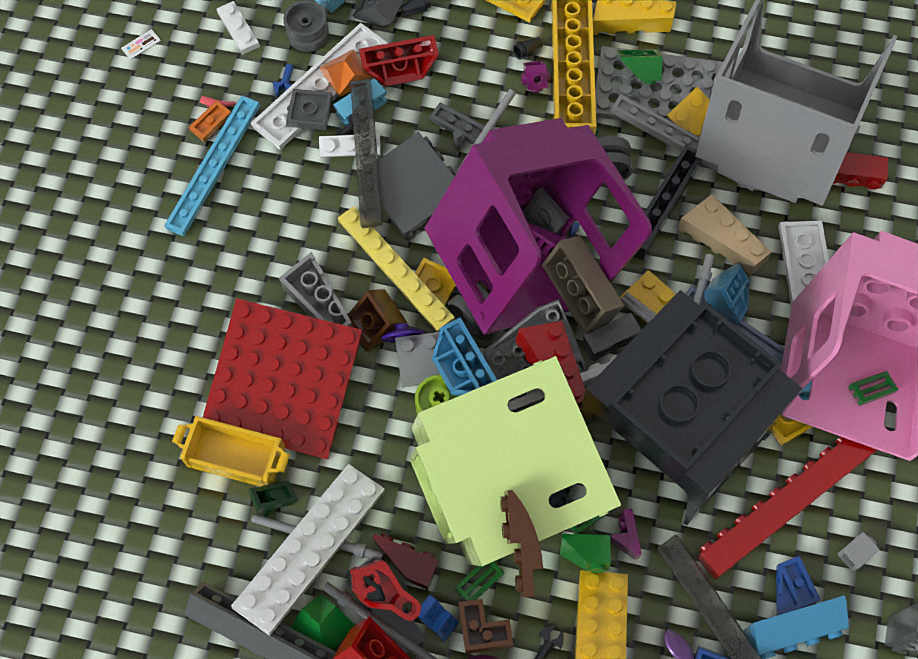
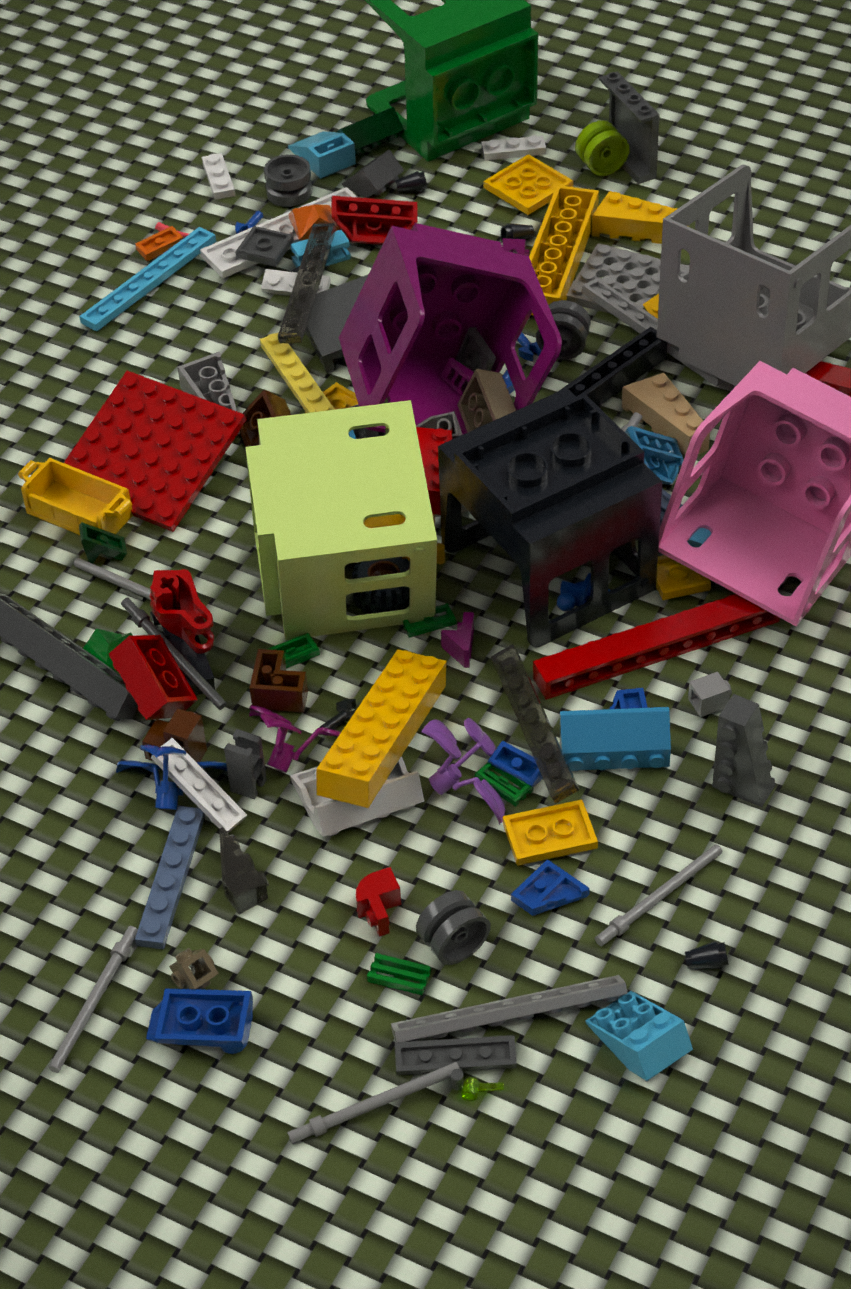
camera: 15 degrees right, 20 degrees down
white sticker [121,29,161,59] -> none
white plate [231,464,385,636] -> none
dark red slope [373,533,439,590] -> none
blue slope [418,595,459,642] -> none
reddish brown slope [500,490,543,597] -> none
green slope [559,534,611,573] -> none
green slope [617,49,663,84] -> none
green tile [848,371,899,406] -> none

